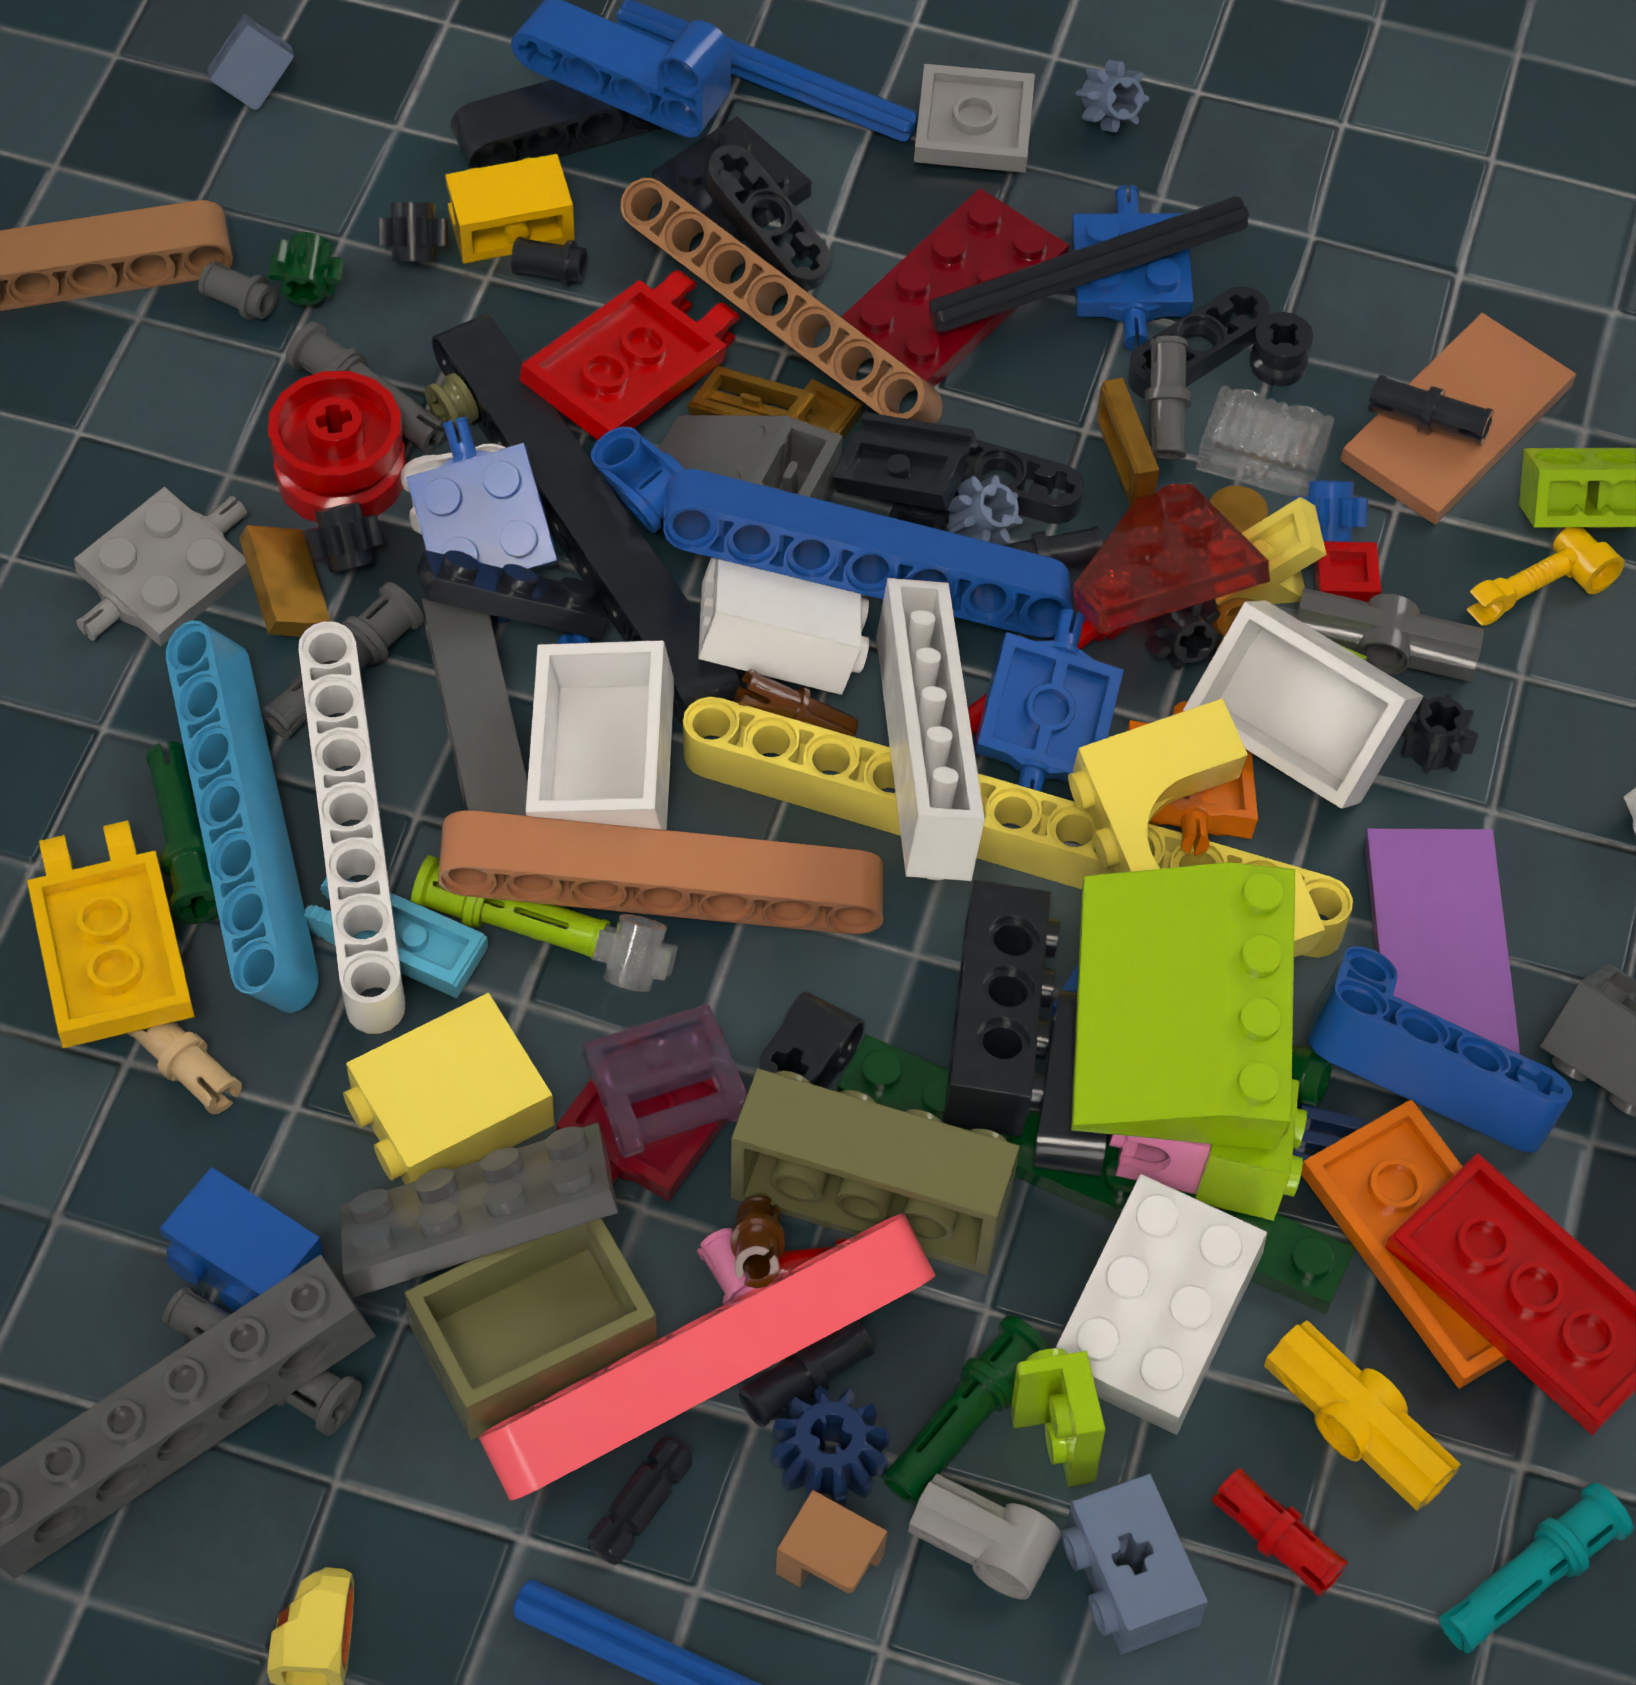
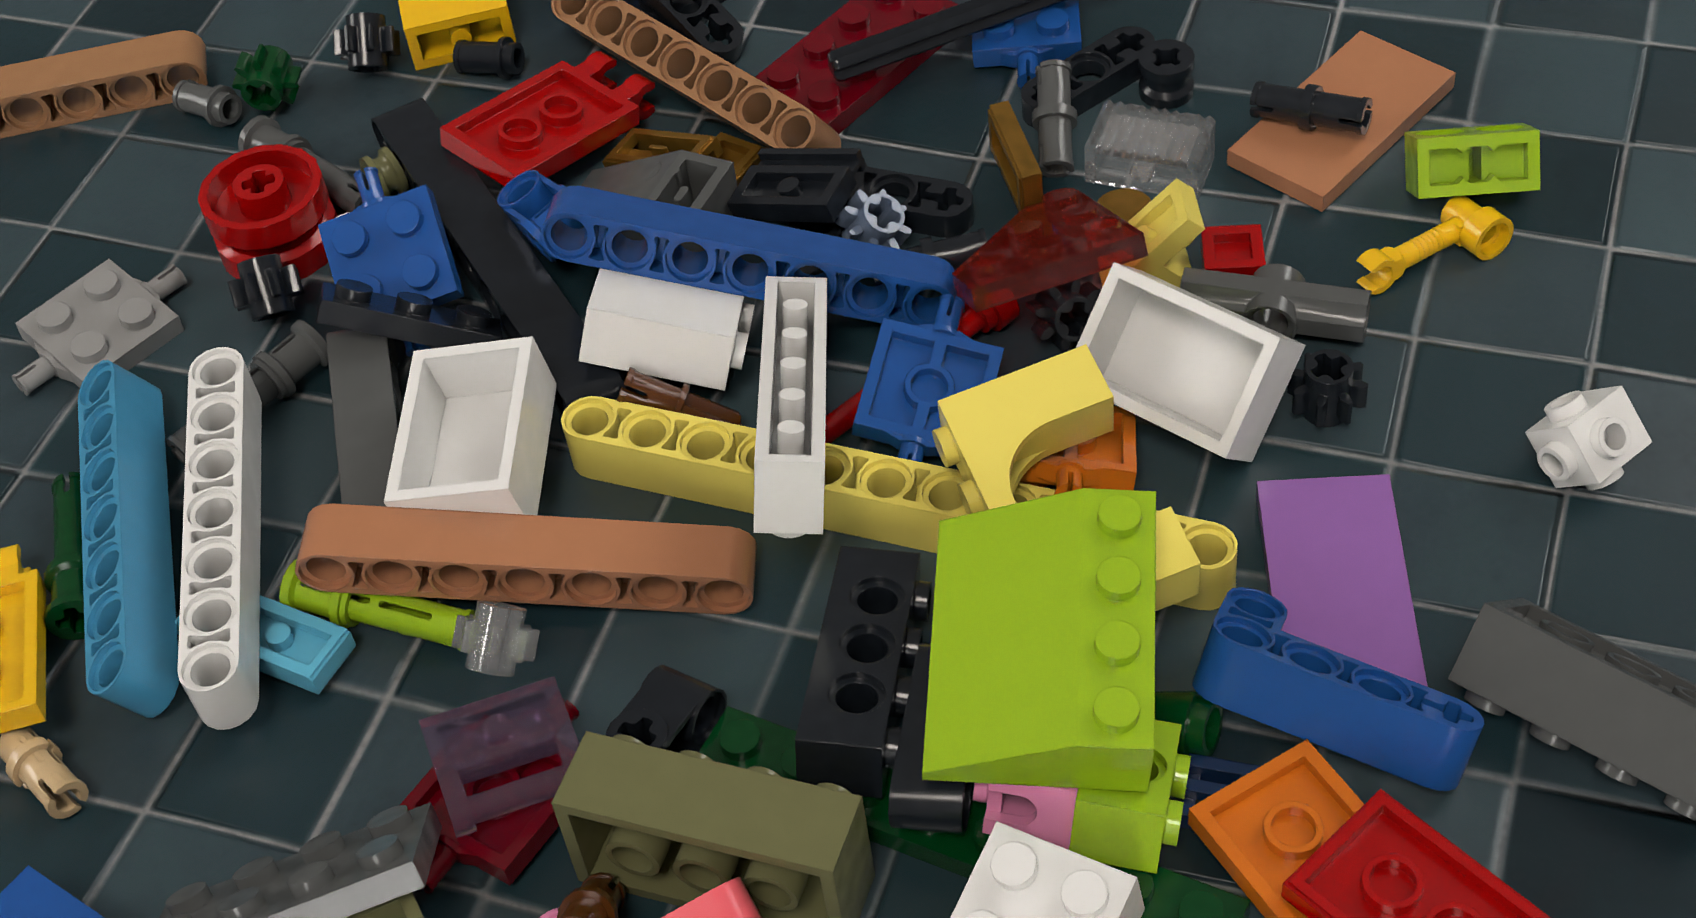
camera: 10 degrees right, 10 degrees down
pearl gold tile [239,525,331,636] -> none
light yellow brick [343,993,555,1184] -> none
blue gear [1293,480,1368,542] -> none

